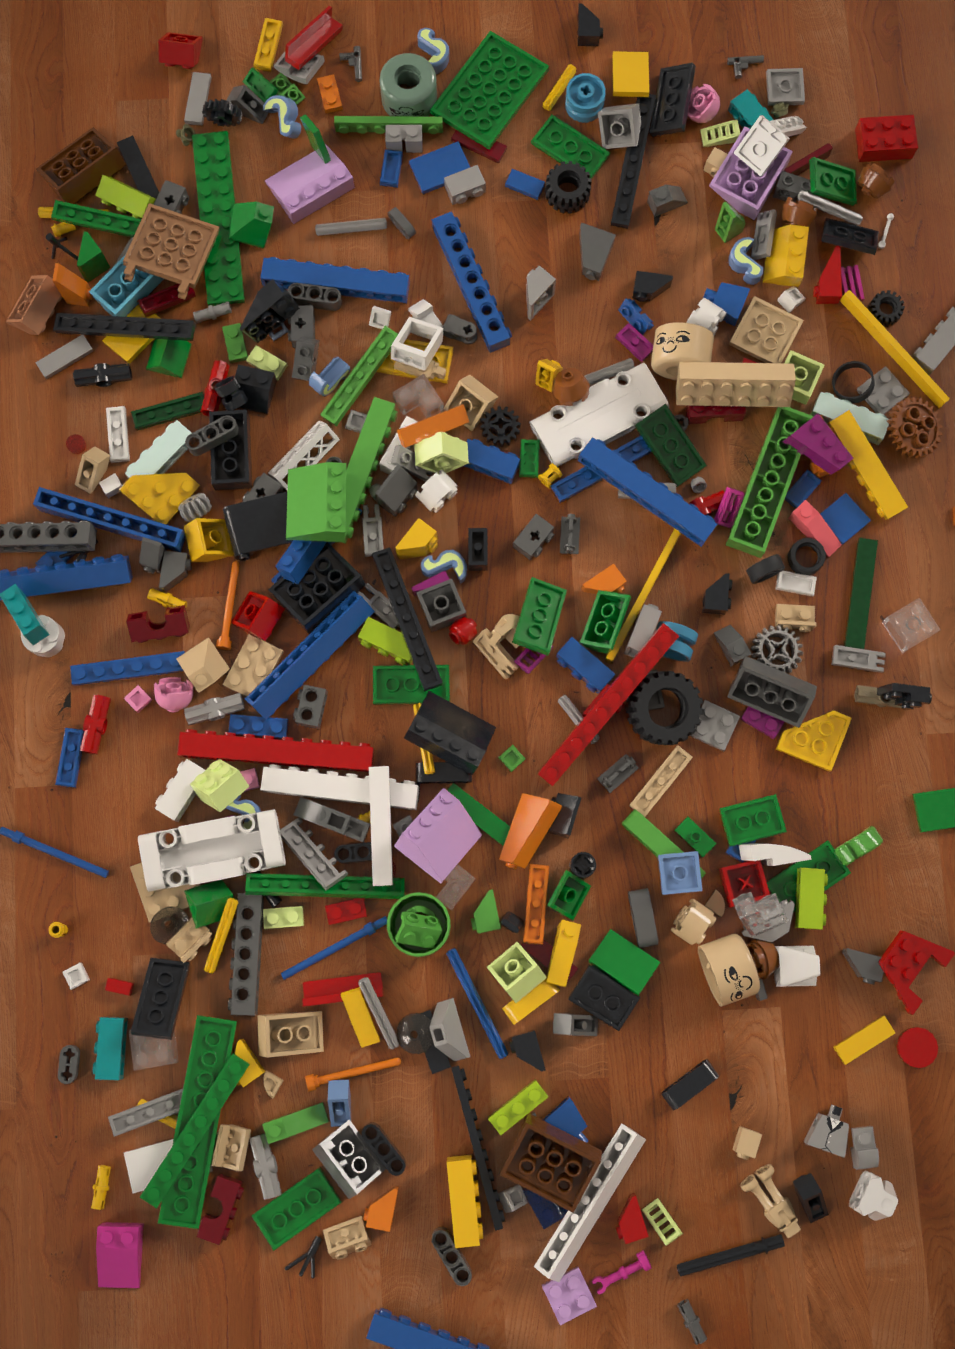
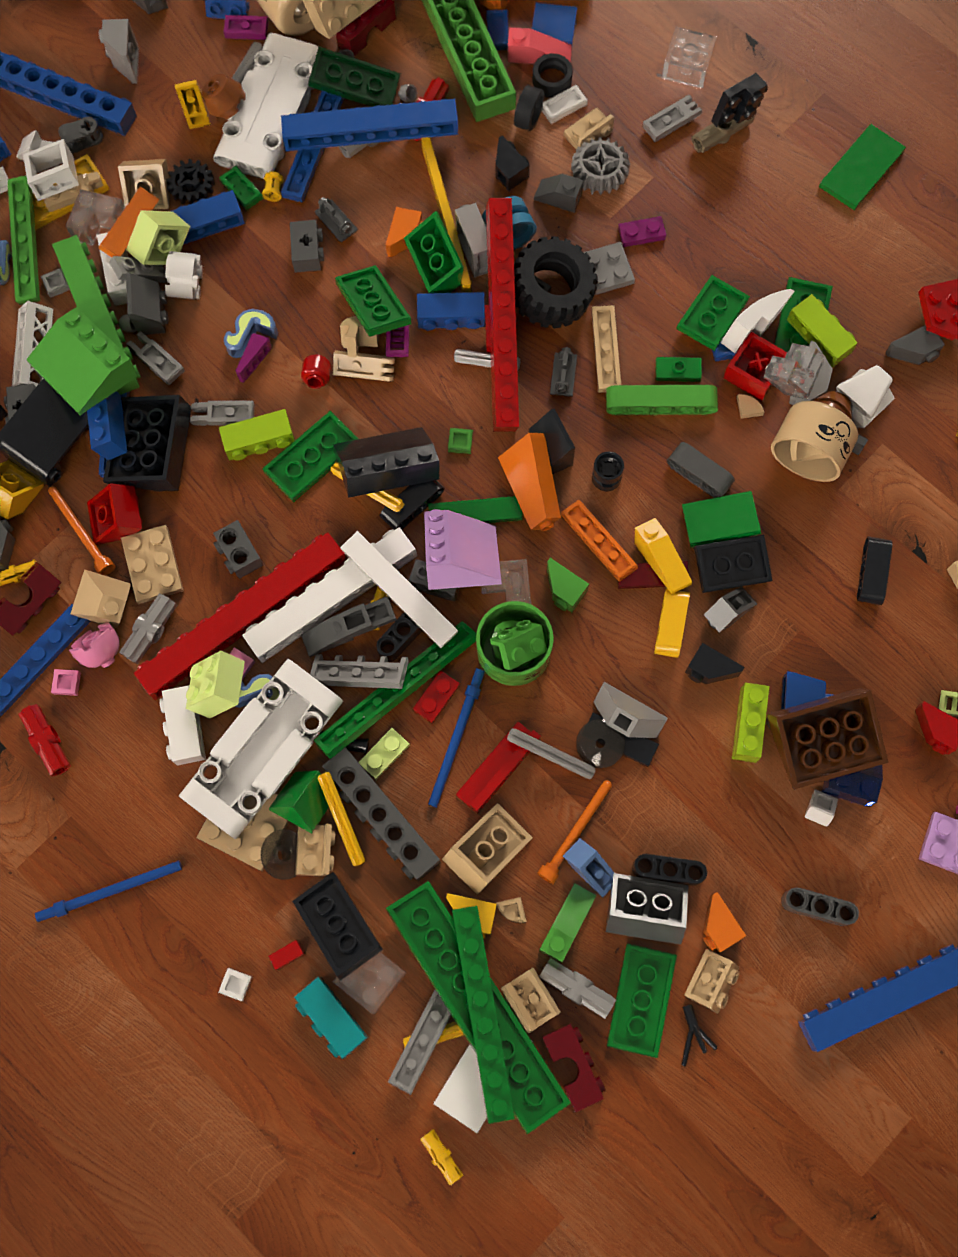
camera: 40 degrees left, 5 degrees down
yellow pin [49,922,68,938] -> none
blue tile [55,728,85,788] -> none
dark grey beam [58,1045,80,1084] -> none
dark pink slope [96,1222,144,1288] -> none
blue plate [228,714,289,739] -> none
blue brick [245,591,375,719] -> none
yellow tile [341,987,380,1048] -> none
black plate [372,547,443,691] -> none
yellow slope [395,518,438,559] -> none
dark grey slope [416,579,467,633] -> none
blue axle [446,948,508,1059] -> none
yellow brick [447,1155,483,1248] -> none
black plate [451,1065,506,1231] -> none
black brick [468,528,488,571] -> none
yellowish green brick [487,942,547,1003] -> none
black slope [500,911,524,934] -> none
white brick [534,1123,646,1282] -> none
green slope [547,870,591,920] -> none
medium blue plate [658,851,703,895] -> none
tan brick [671,898,716,945] -> none
dark pink tile [714,487,745,528] -> none
dark grey brick [727,656,817,728] -> none
yellow plate [776,711,852,772] -> none
bright green animal [834,826,883,866] -> none
dark green tile [844,537,878,649] -> none

